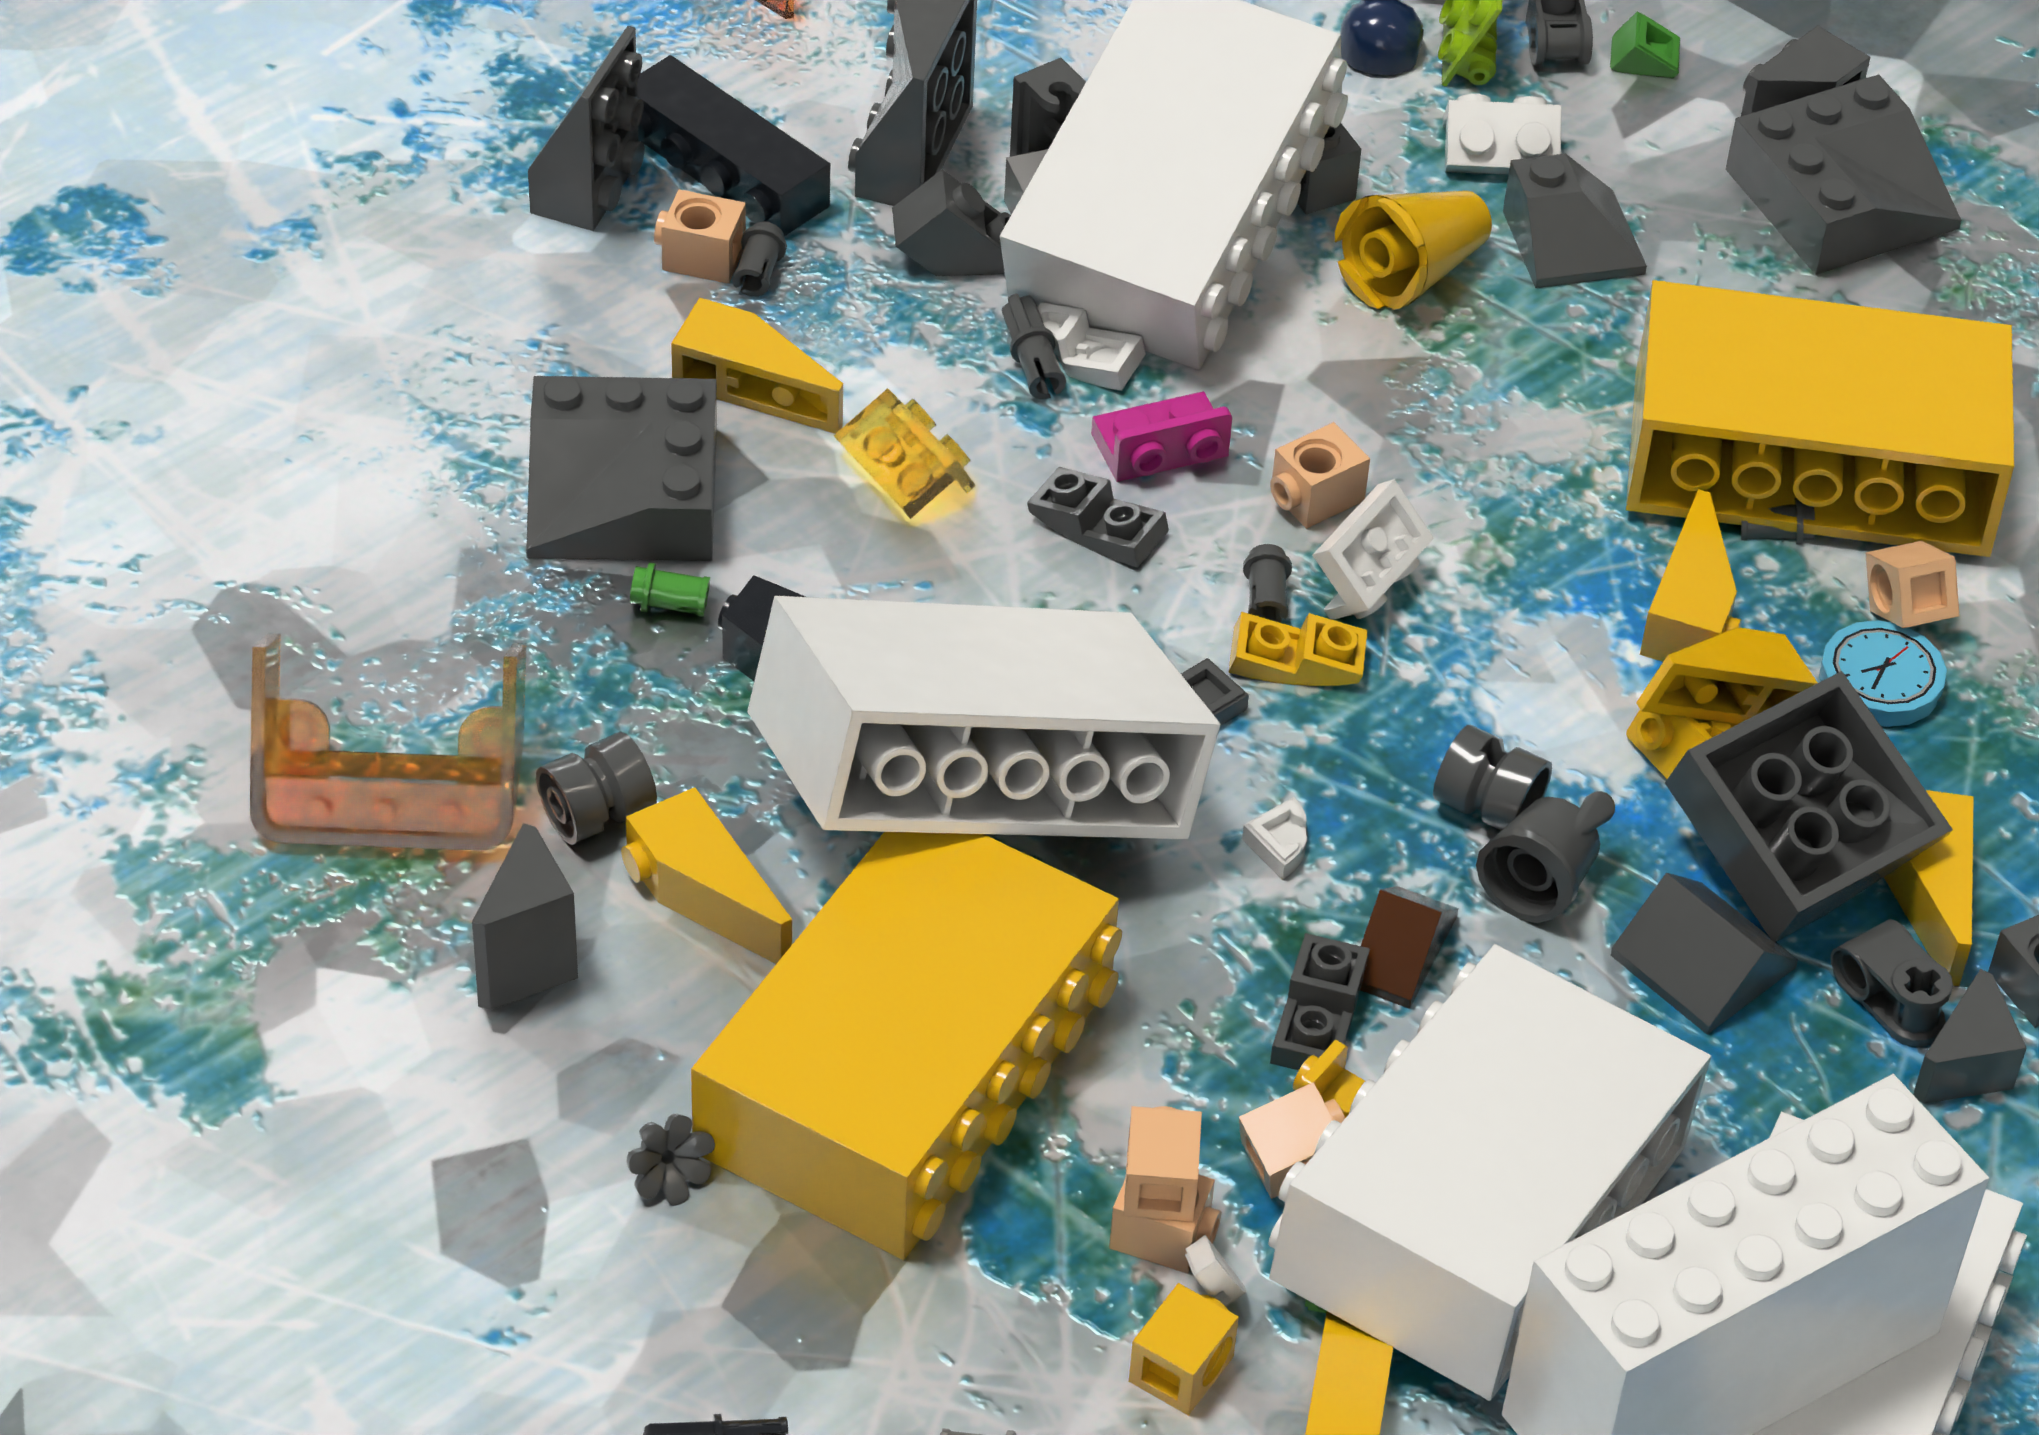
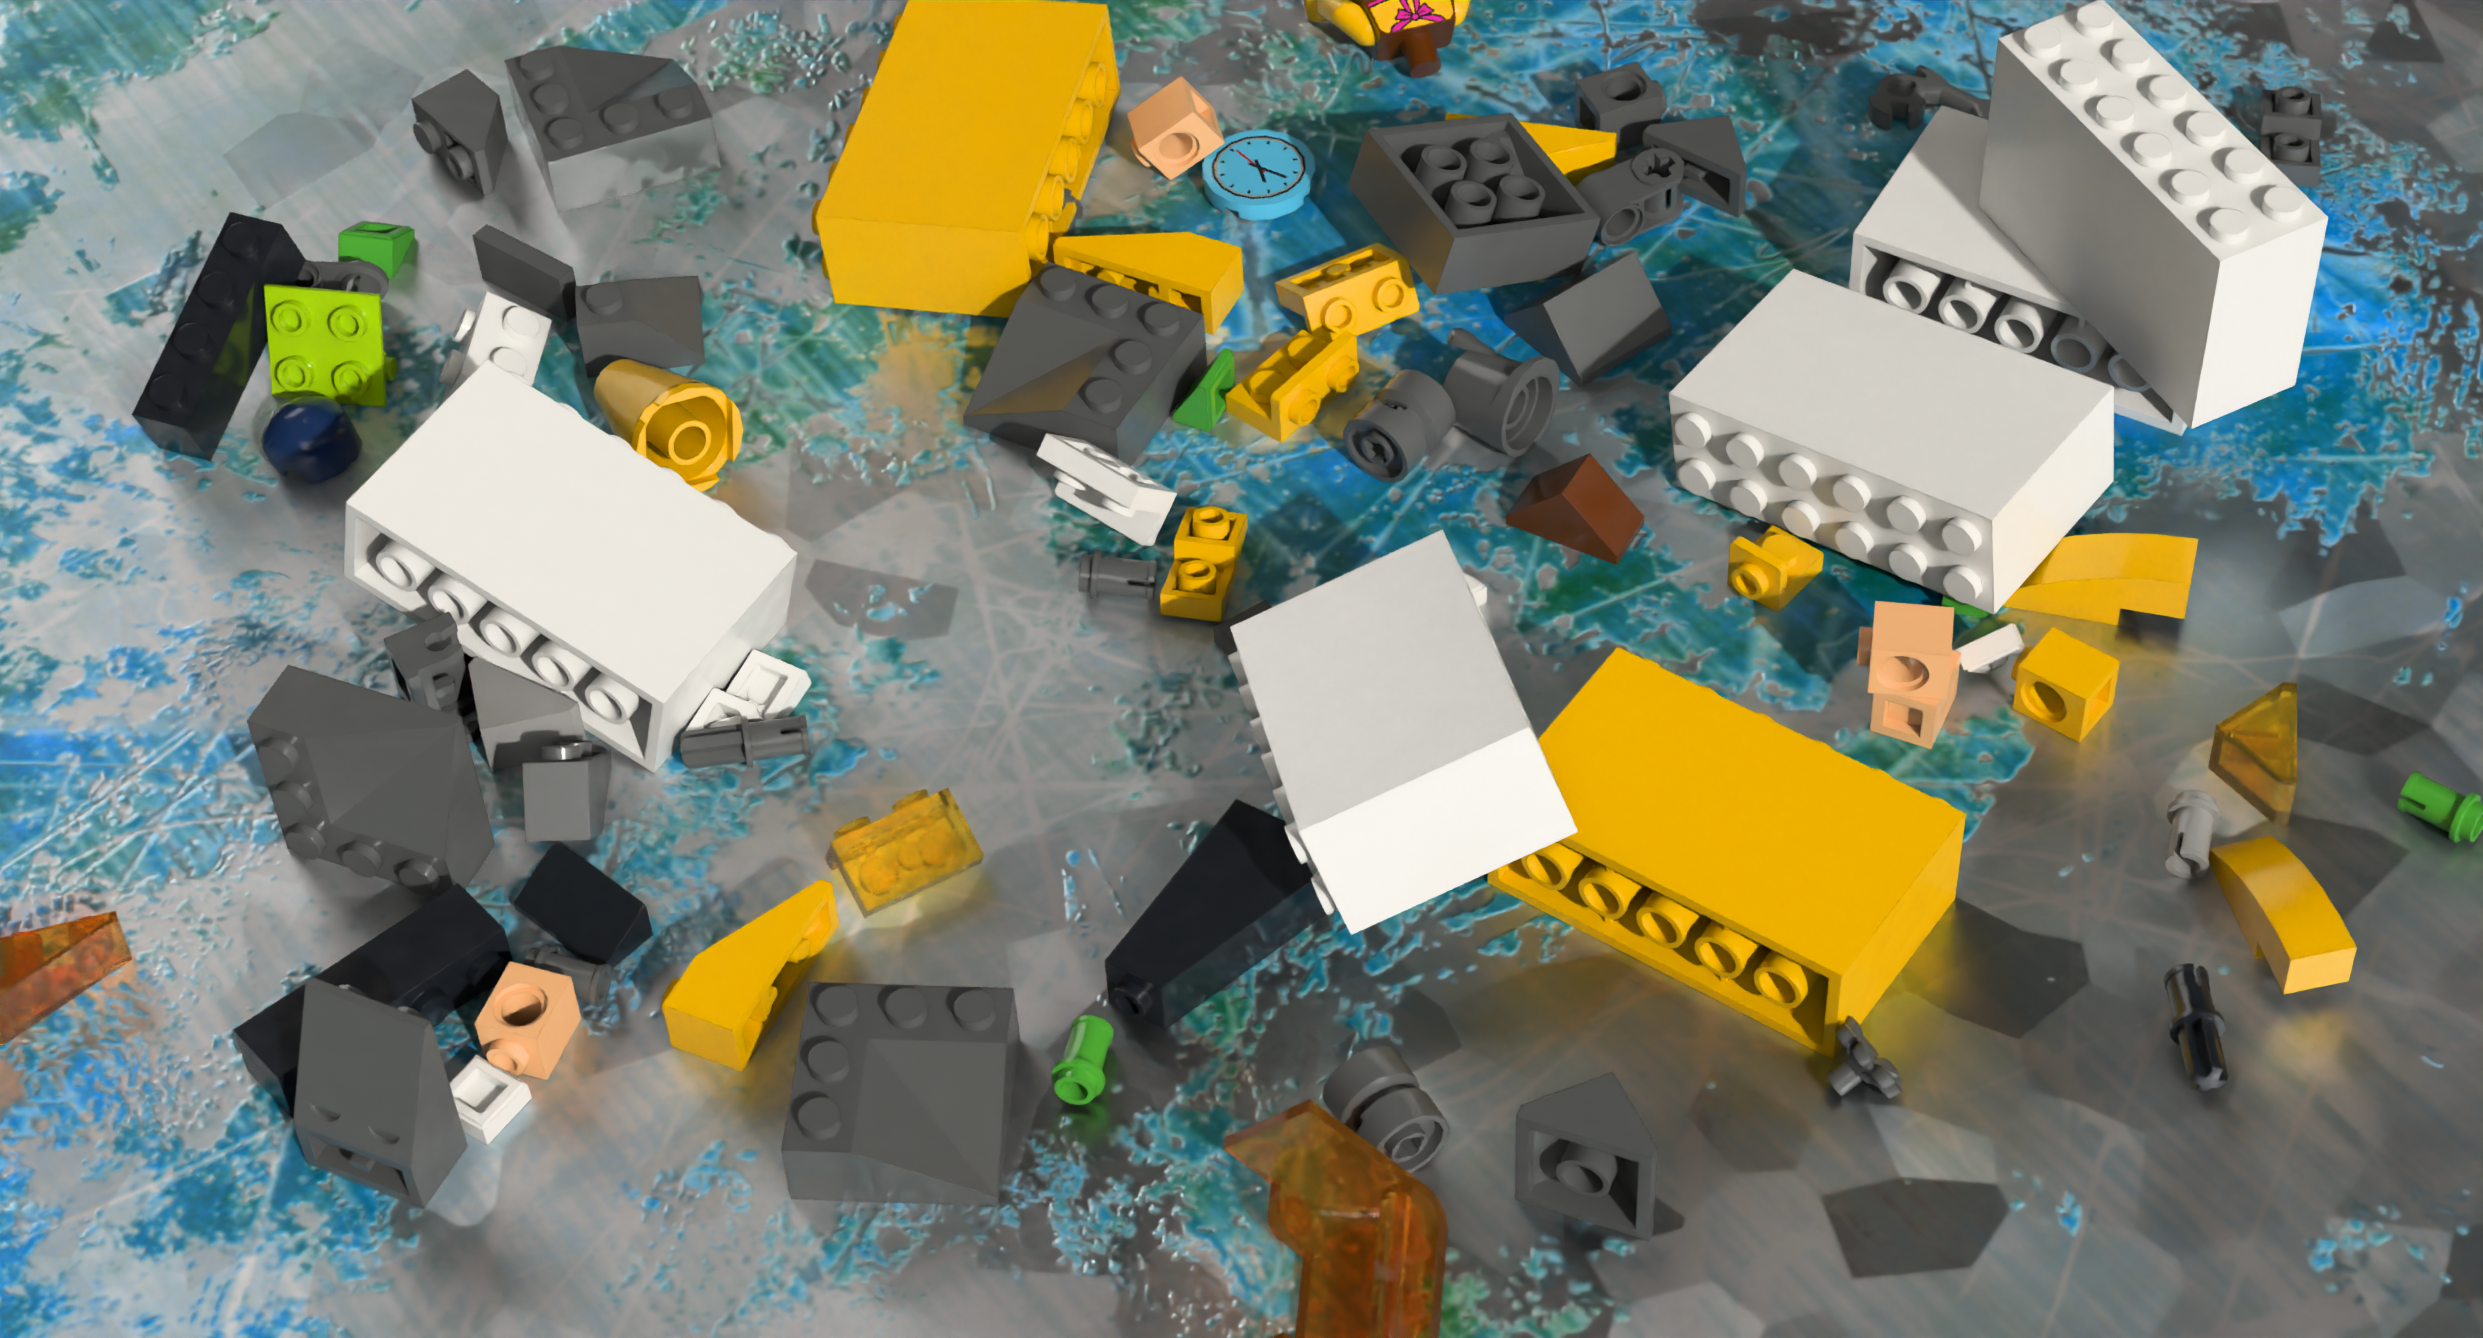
camera: 80 degrees left, 0 degrees up
yellow slope [621,787,792,964] -> none
dark grey slope [1027,467,1169,567] -> none
dark pink bracket [1091,391,1233,482] -> none
light nougat brick [1239,1082,1345,1199] -> none
light nougat brick [1270,422,1370,529] -> none
dark grey slope [1270,933,1370,1070] -> none
yellow slope [1636,627,1818,724] -> none
none -> white tile [449,1055,532,1145]
none -> dark grey tile [473,224,577,322]
none -> black slope [514,841,653,969]
none -> dark grey slope [963,261,1207,466]
none -> bright green slope [1172,348,1236,432]
none -> yellow bracket [1226,329,1359,443]

